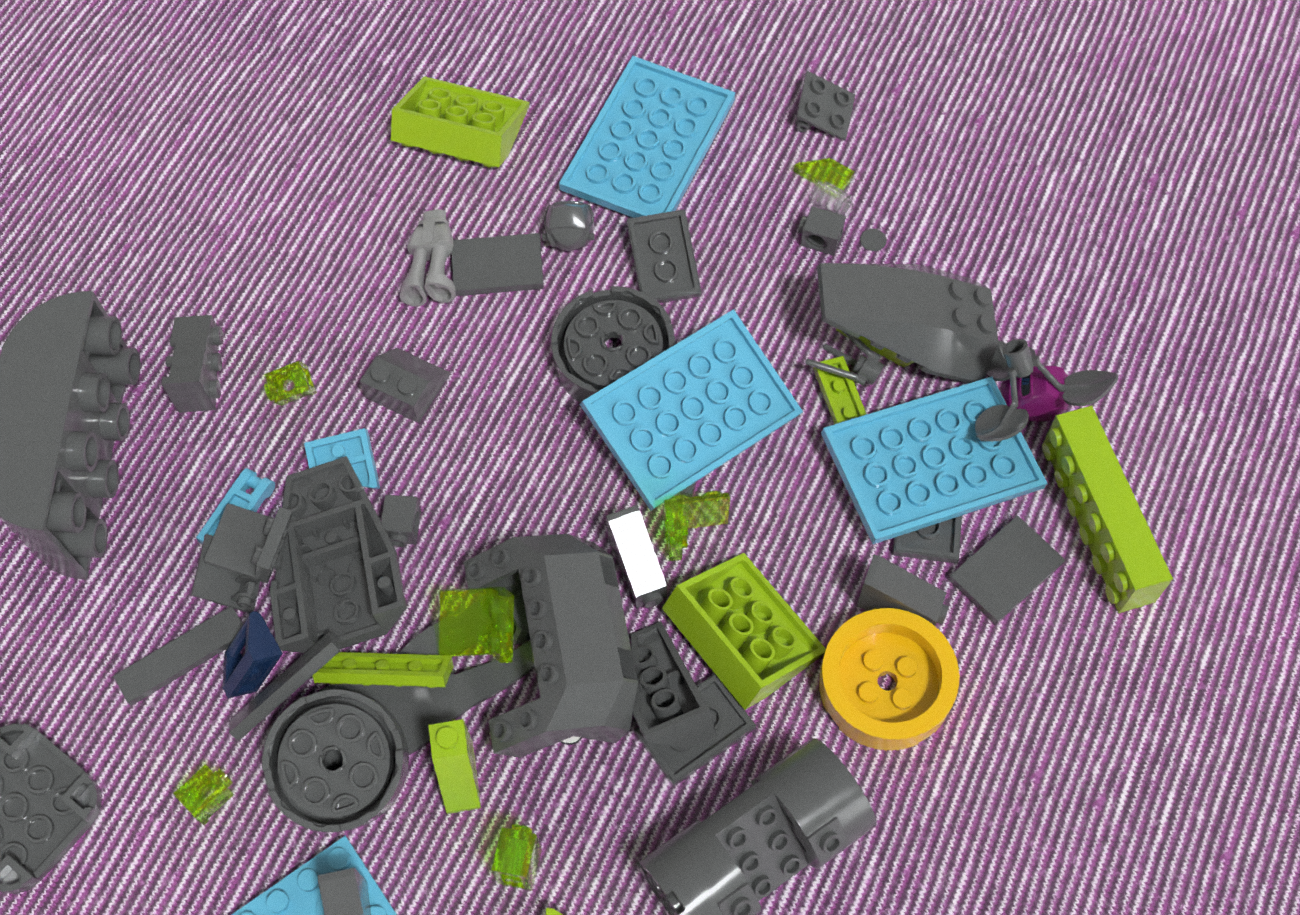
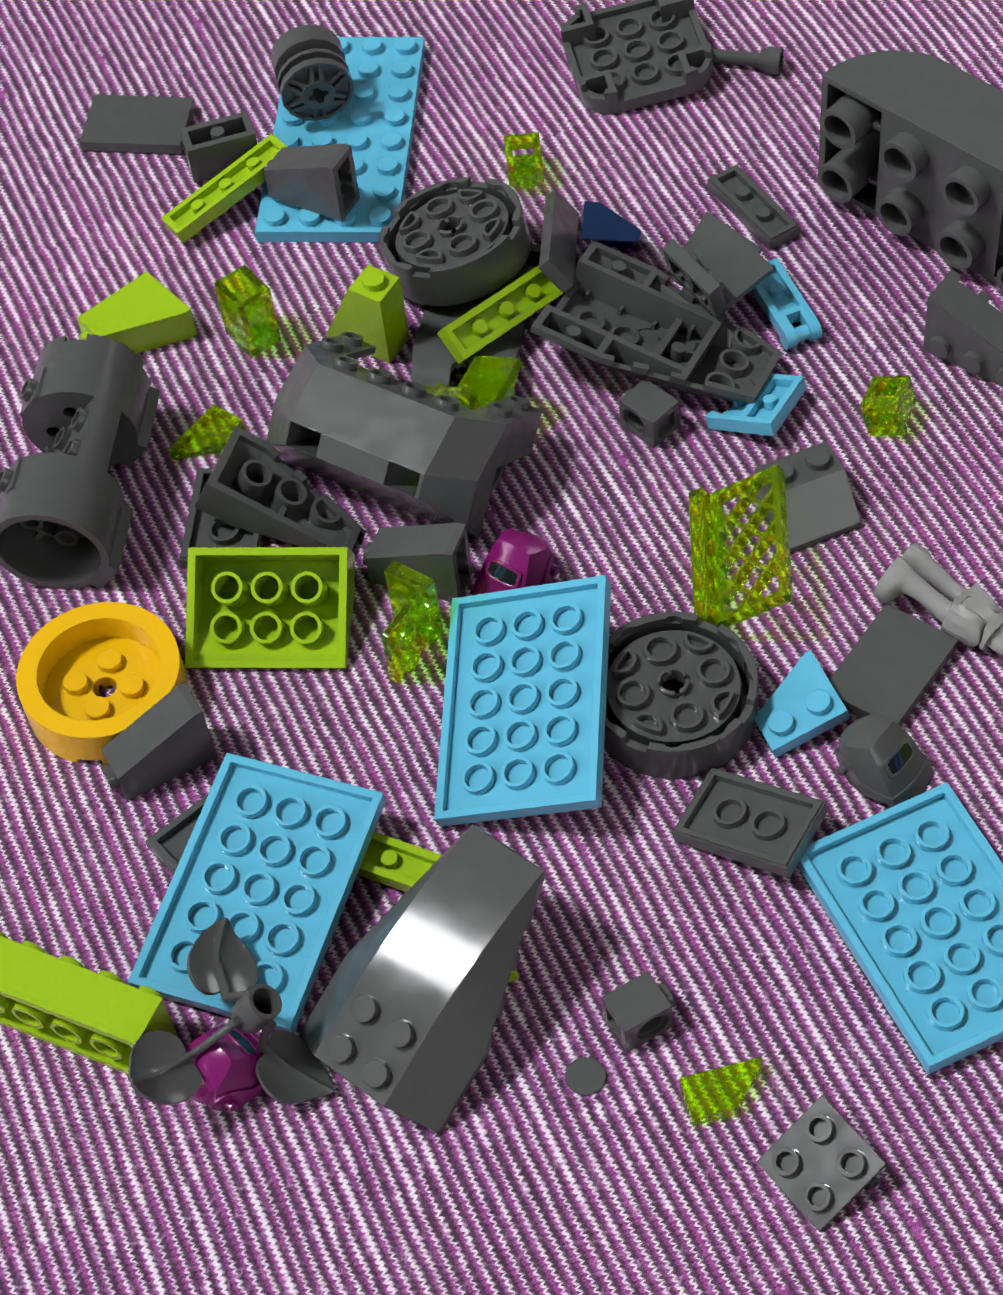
camera: 135 degrees right, 10 degrees down
dark grey tile [113,607,243,706] -> none
clear brick [808,181,854,218] -> none
dark grey tile [948,515,1065,625] -> none
none -> clear neon green tile [168,404,244,460]
none -> magenta helmet [472,528,559,595]
none -> clear neon green fence [689,464,793,629]
none -> dark grey tile [707,164,800,251]
none -> medium azure wing [754,650,850,758]

